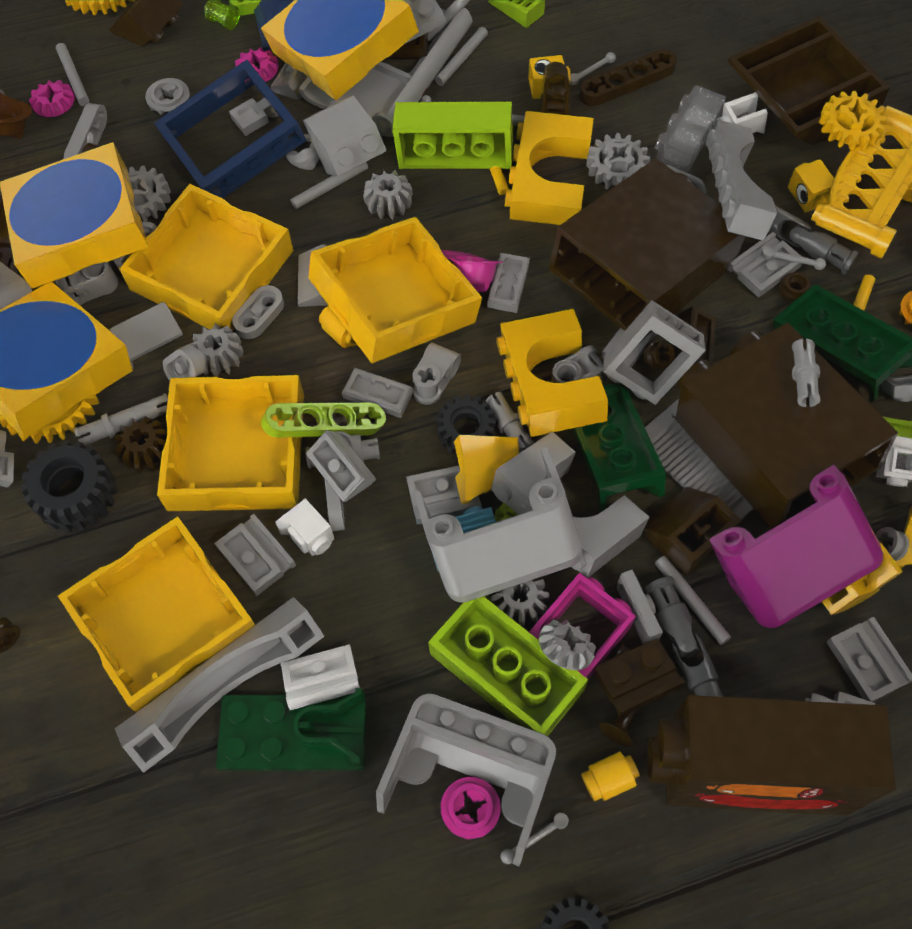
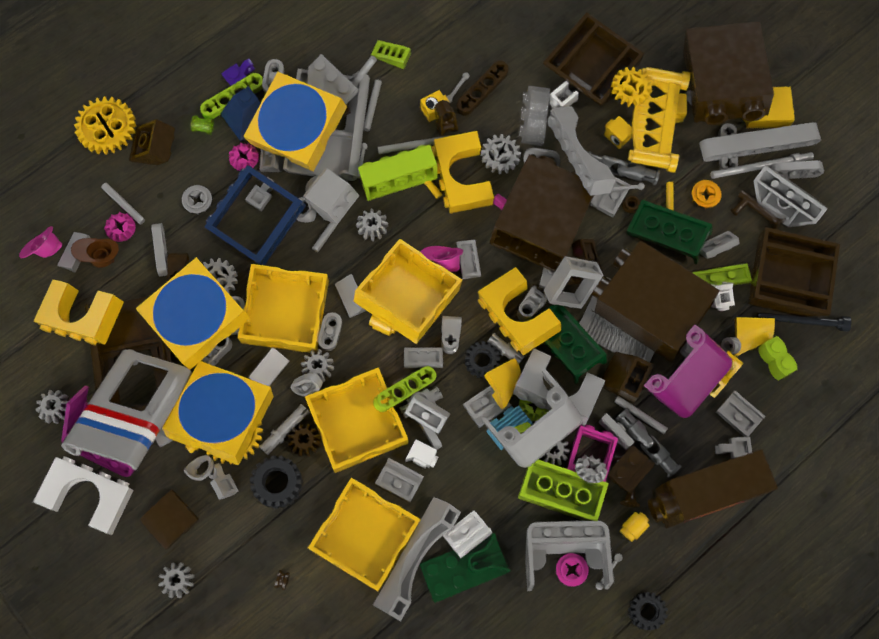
camera: 30 degrees left, 10 degrees up
light grey pin [792,339,821,407] -> none

